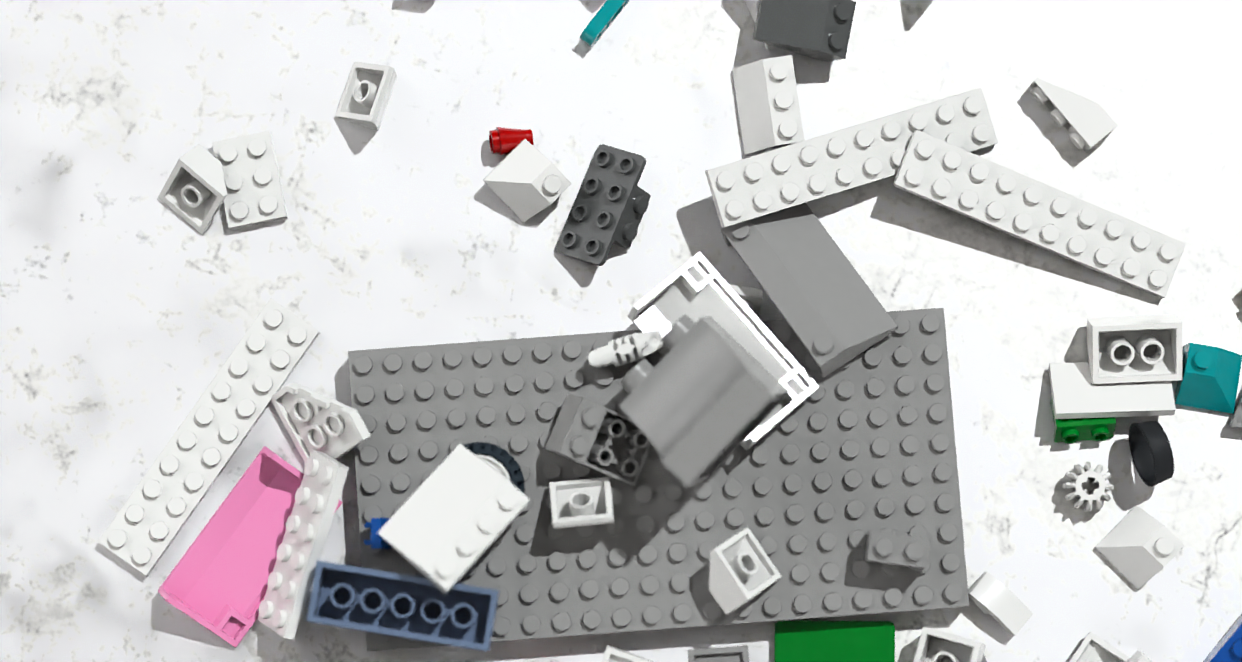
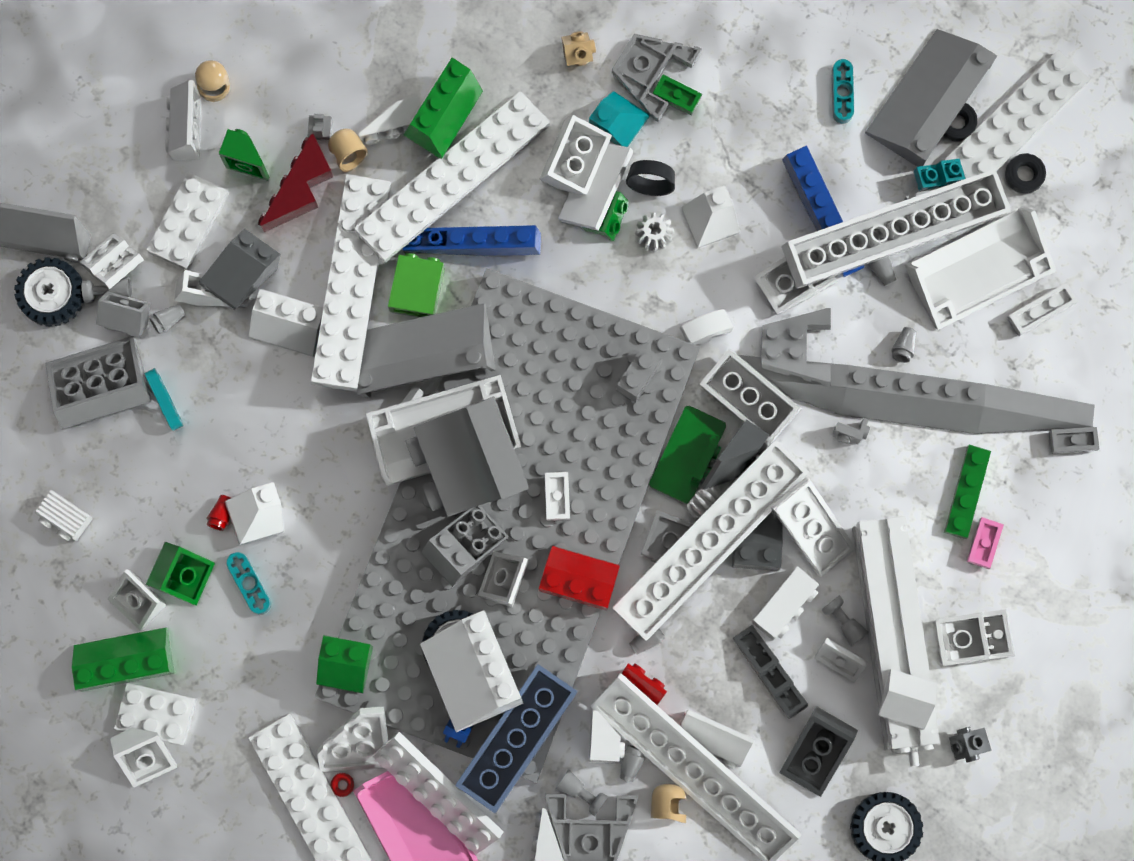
camera: 65 degrees left, 5 degrees down
dark grey bracket [556,144,651,266] -> none
white hinge [588,330,665,368] -> none
white slope [709,527,782,615] -> none
none -> green slope [72,627,175,692]
none -> green slope [146,542,215,606]
none -> teal beam [227,552,271,615]
none -> dark red slope [258,134,333,232]
none -> light grey tile [307,114,332,140]
none -> green slope [316,635,373,693]
none -> tan helmet [328,129,368,172]
none -> red plate [330,773,355,797]
none -> bright green brick [388,253,445,318]
none -> green slope [403,57,483,159]
none -> blue slope [403,225,541,256]
none -> red slope [539,546,620,611]
none -> white plate [545,472,570,521]

